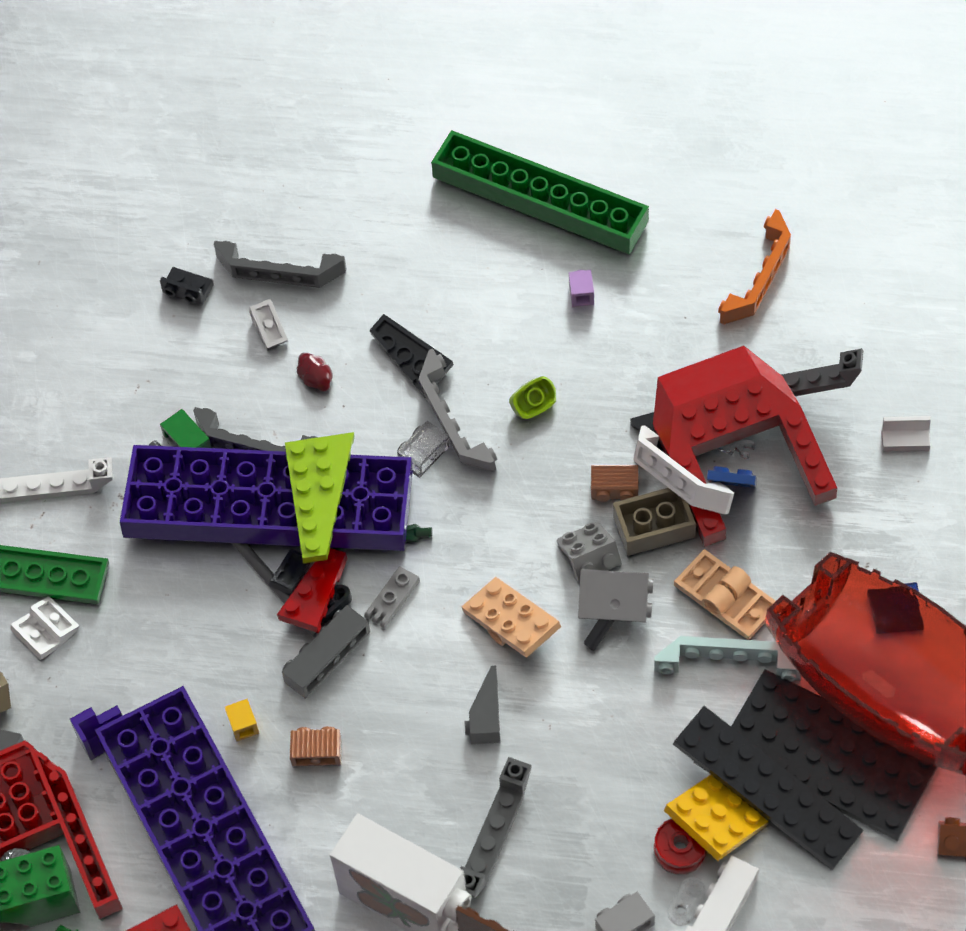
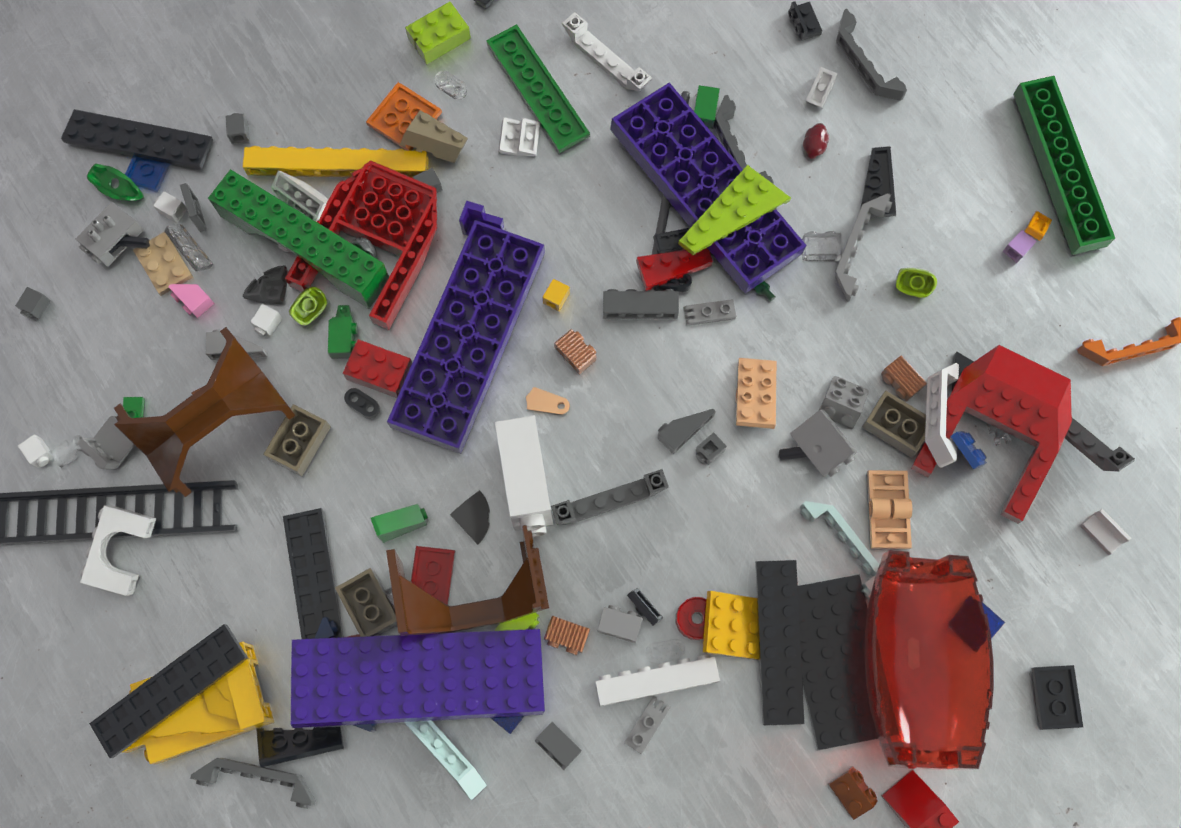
camera: 45 degrees right, 15 degrees up
none -> light nougat piece [526,387,570,414]
none -> black plate [627,588,663,626]
none -> dark grey brick [695,432,727,465]
none -> light orange plate [1024,211,1052,241]

